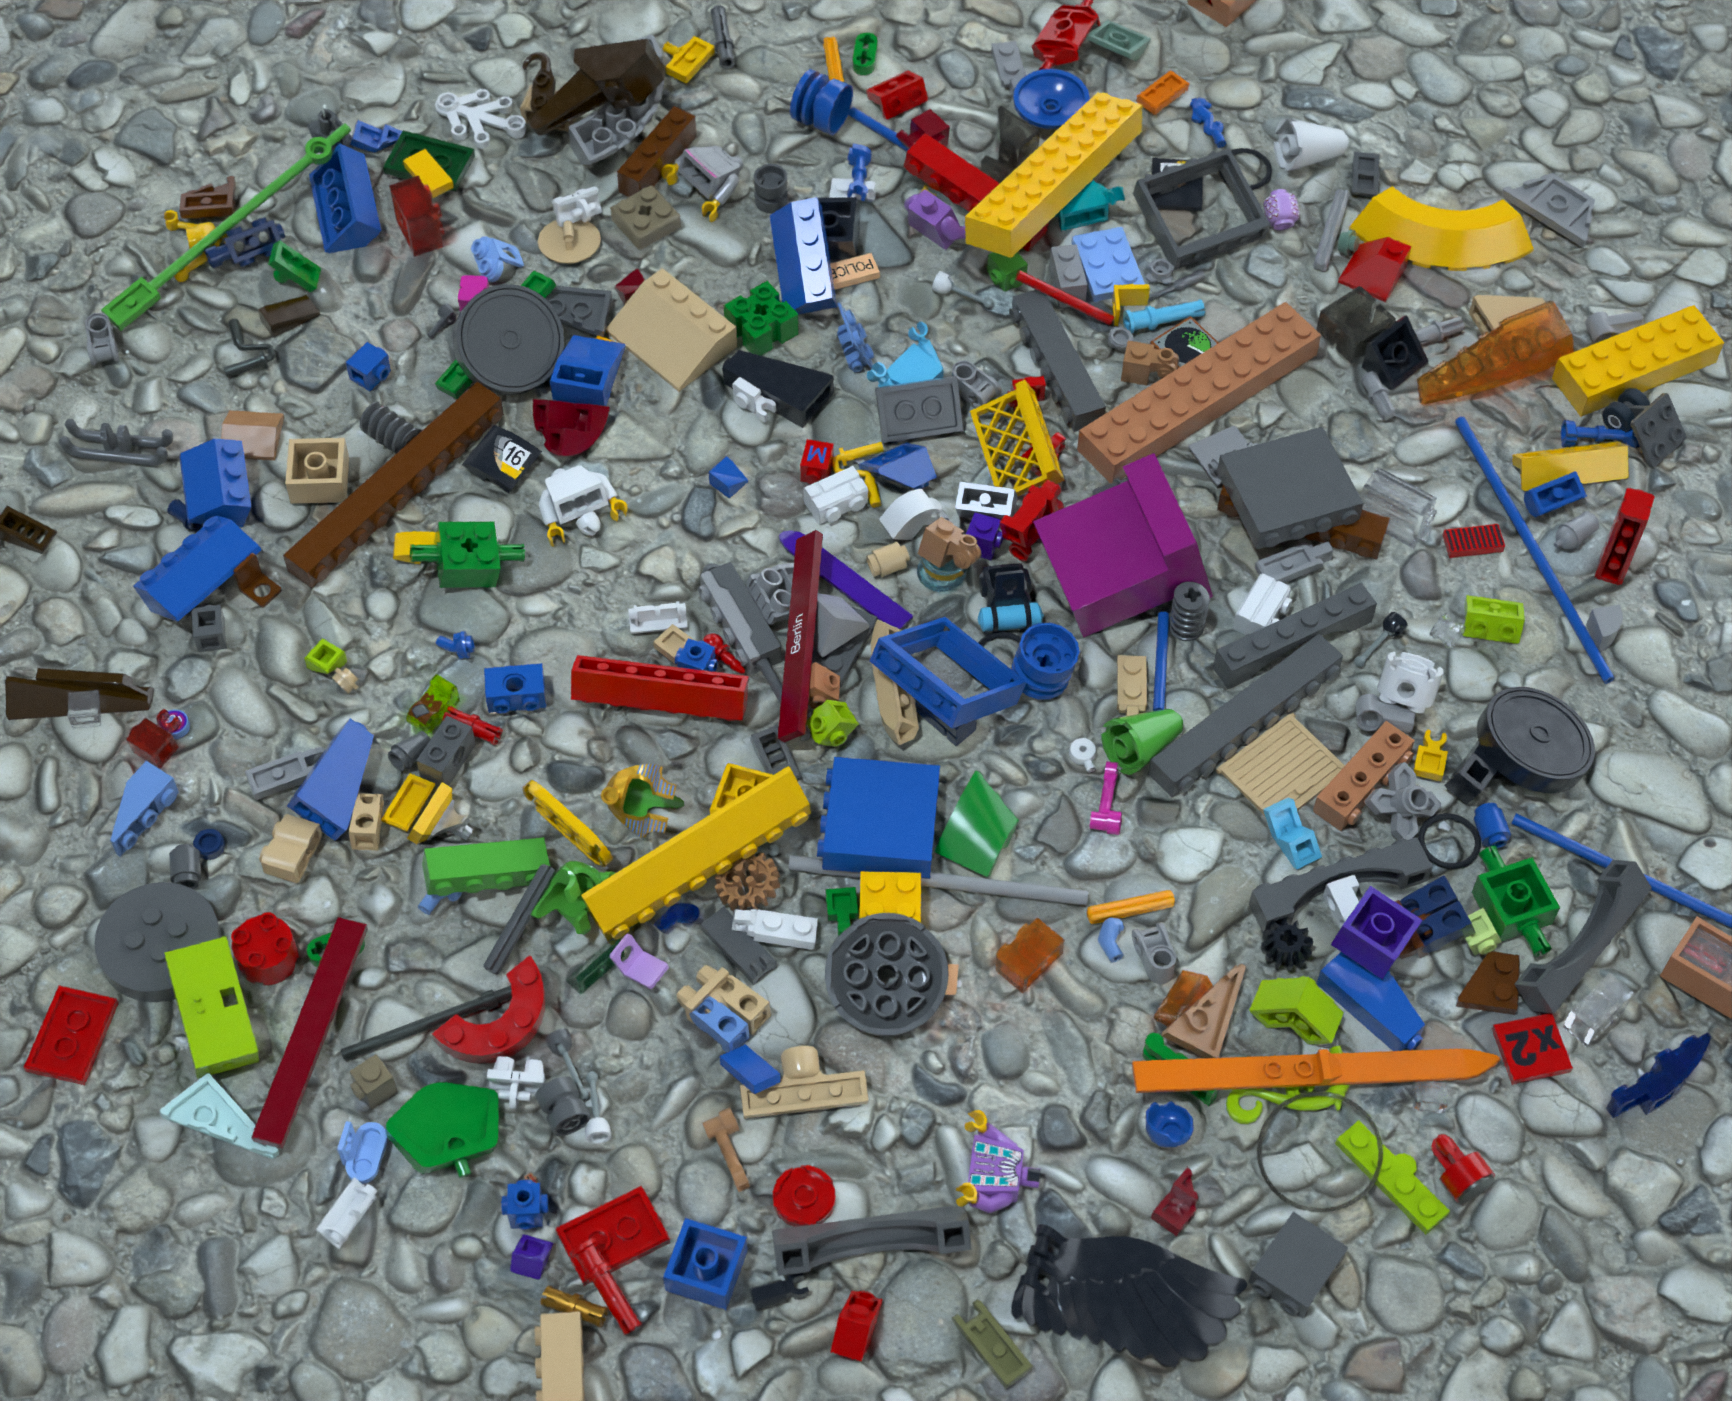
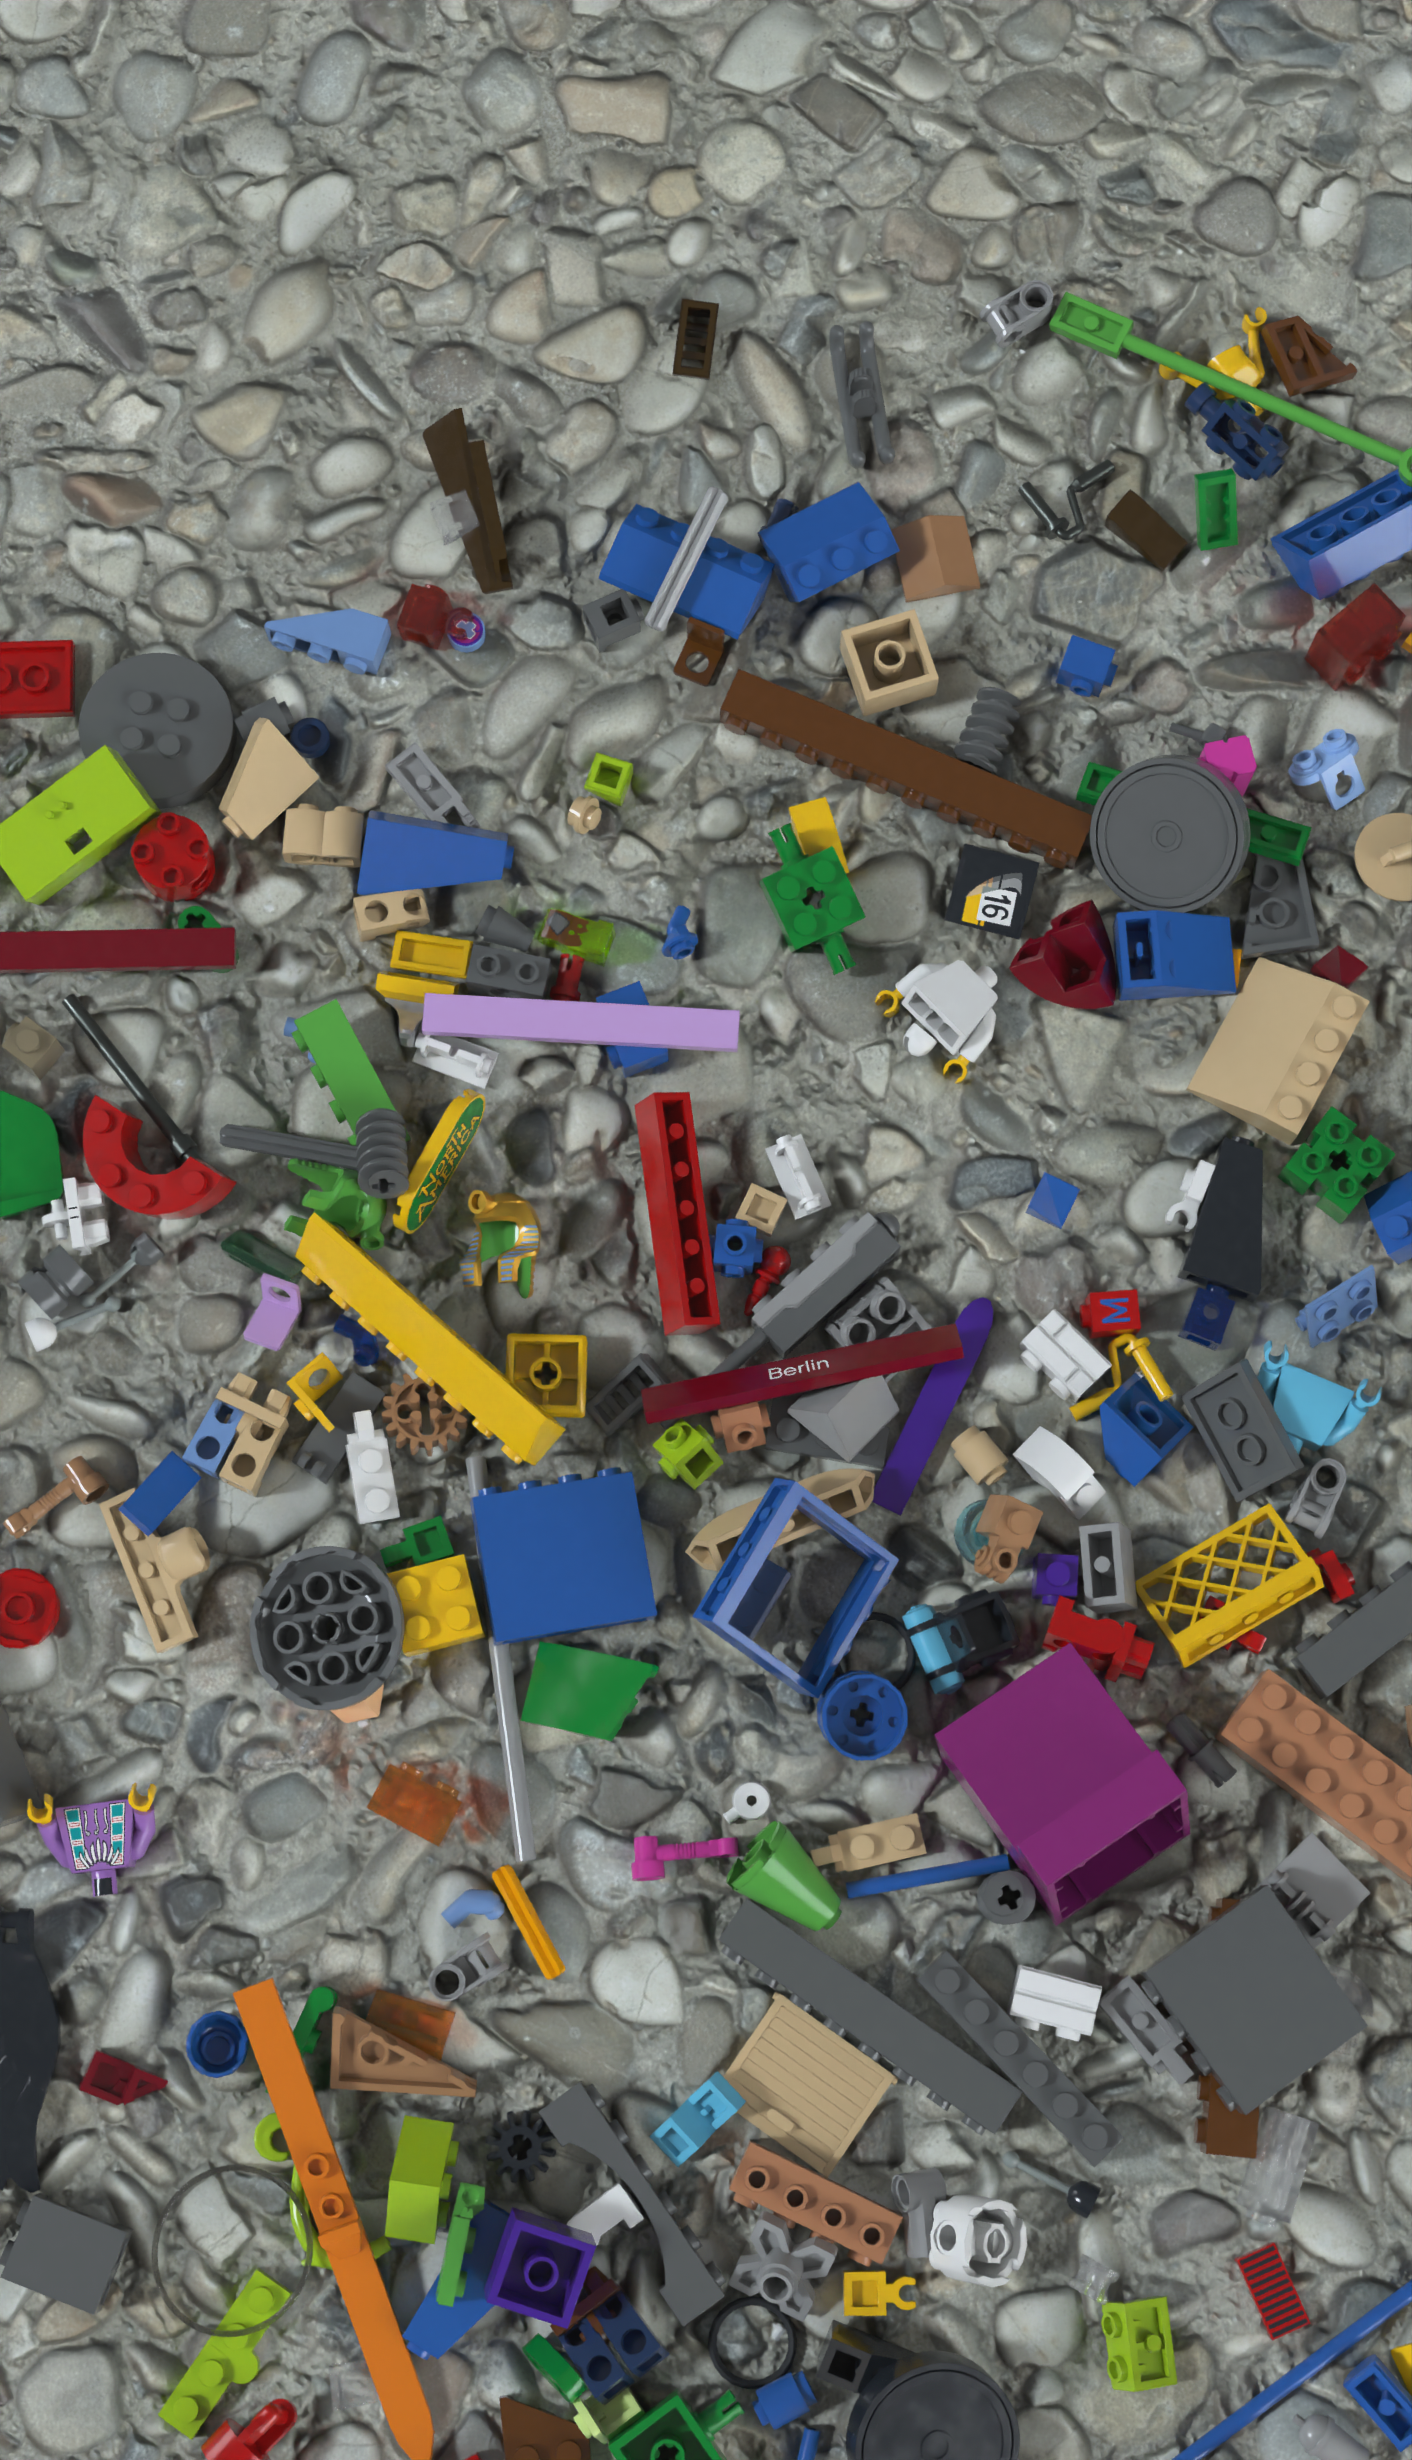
camera: 75 degrees right, 20 degrees up
none -> tan slope [218,717,320,840]
none -> yellow bracket [286,1352,343,1432]
none -> dark grey piece [355,1108,409,1199]
none -> white hinge [412,1032,499,1089]
none -> lavender tile [422,993,740,1052]
none -> bright green hinge [435,2182,485,2307]
none -> green beam [522,2333,588,2404]
none -> light grey axle [645,486,728,632]
none -> clear blue brick [1178,1284,1236,1351]

